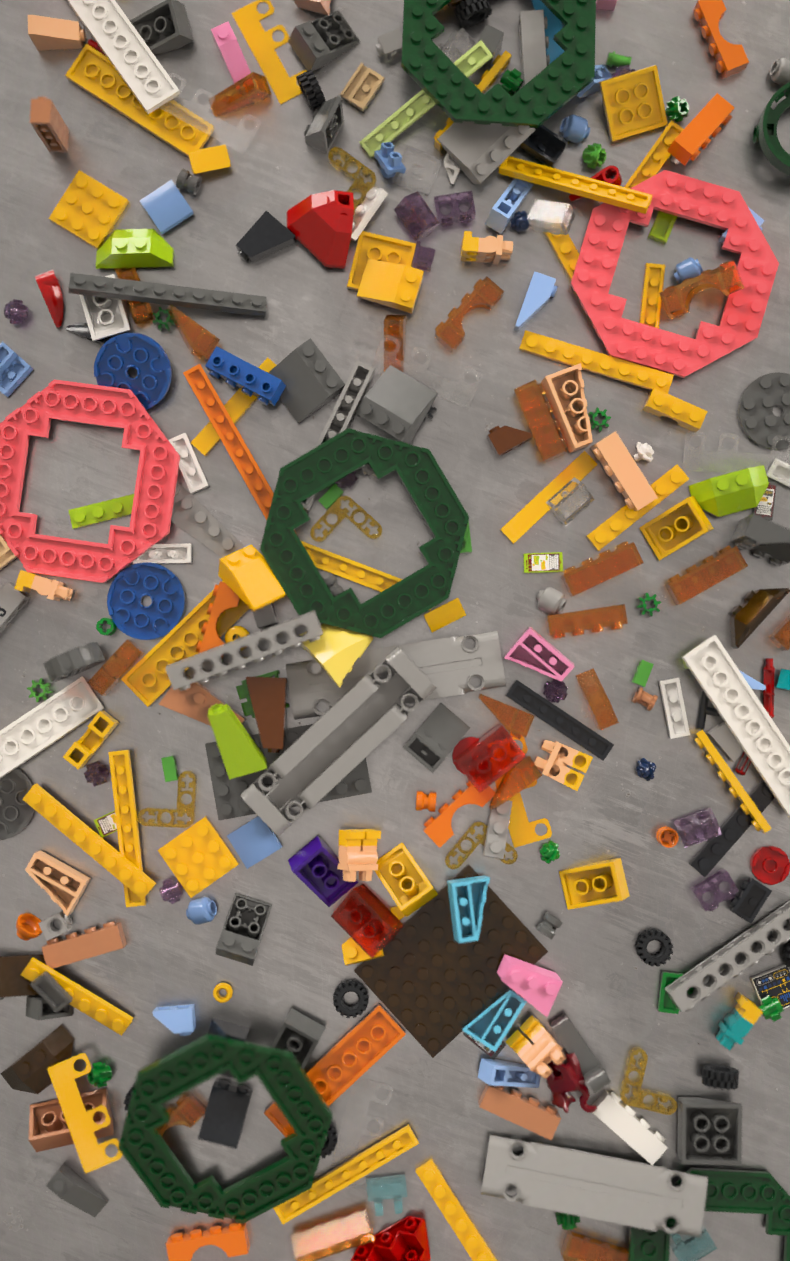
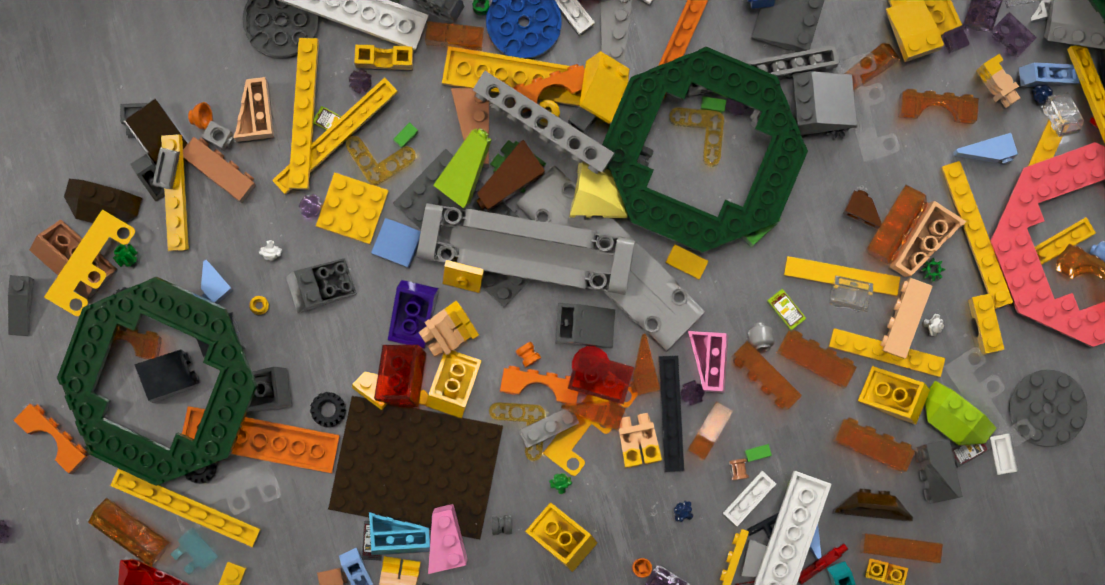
camera: 45 degrees right, 5 degrees down
medium blue head [186,897,217,925] -> none
yellow plate [301,541,432,611] -> none
medium azure wedge [447,875,490,943] -> none
green gear [636,593,661,617] -> none
none -> white plant [259,240,282,261]
none -> yellow plate [443,260,484,293]

